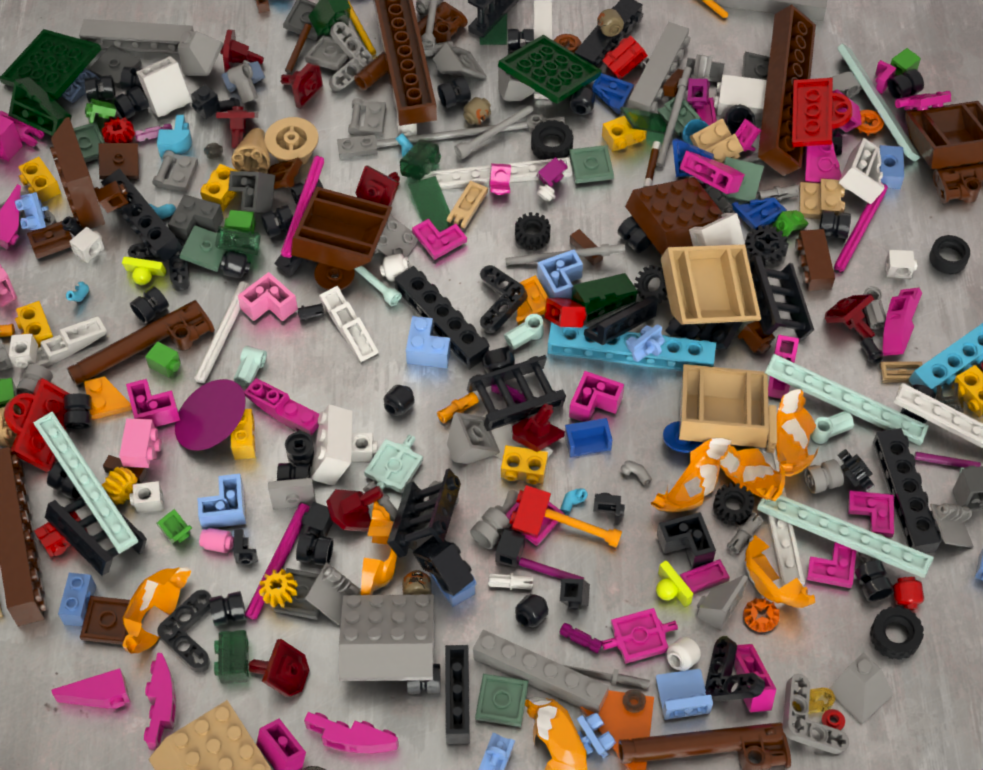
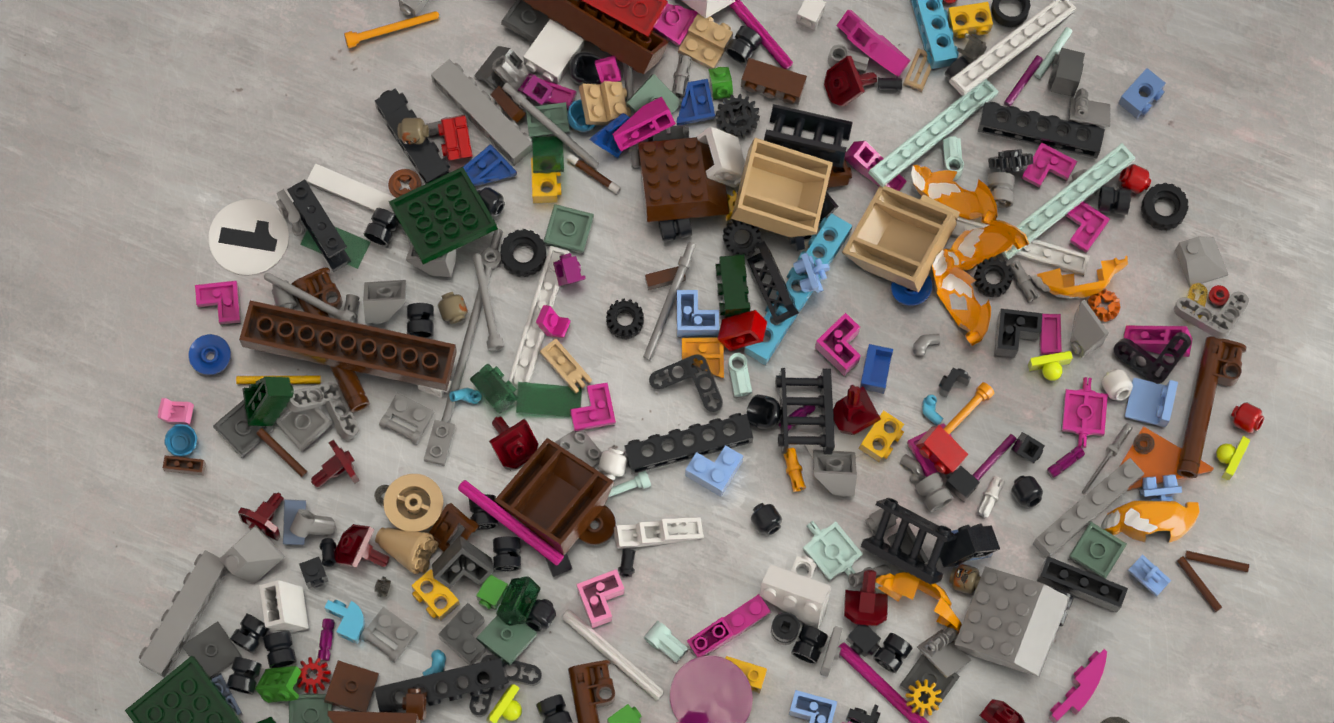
camera: 70 degrees left, 15 degrees up
white plate [537,185,556,202] -> none

